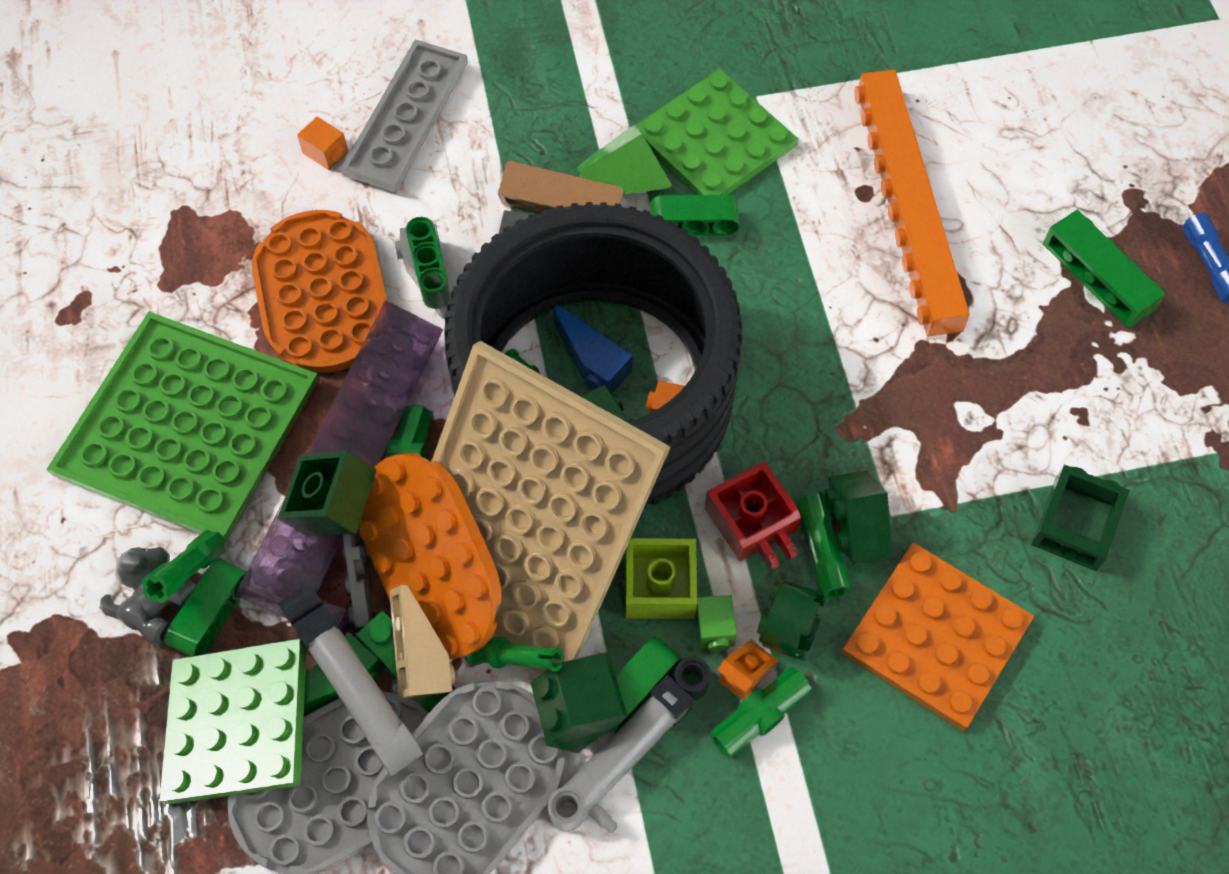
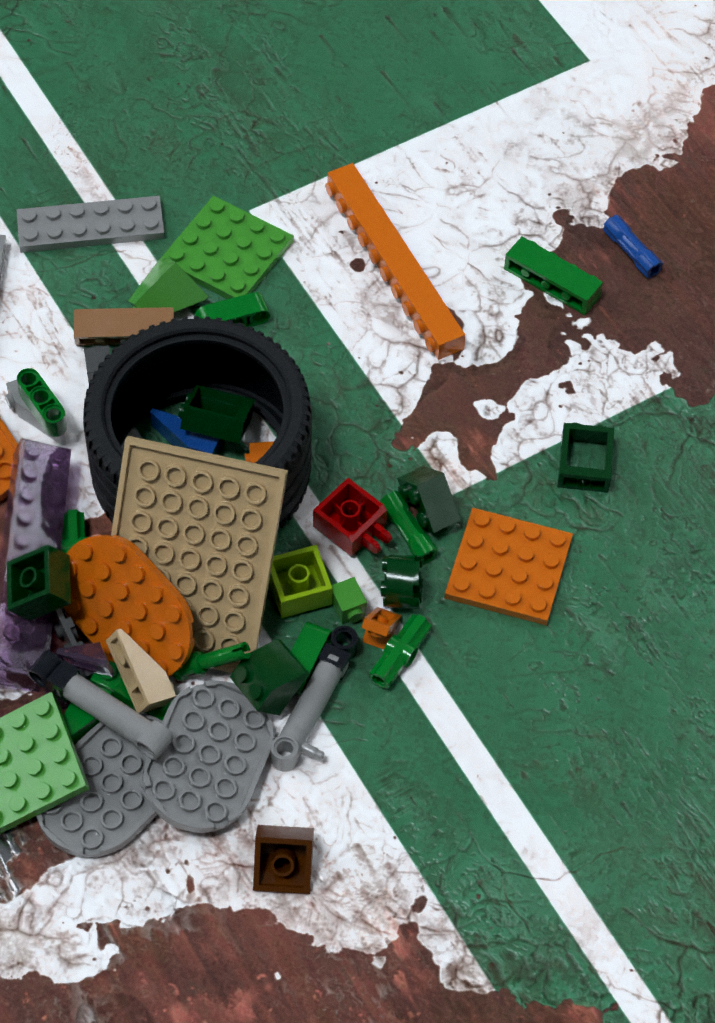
camera: 20 degrees left, 5 degrees down
none -> light grey plate [16,196,165,253]
none -> clear purple slope [56,642,115,677]
none -> dark green window [178,385,255,444]

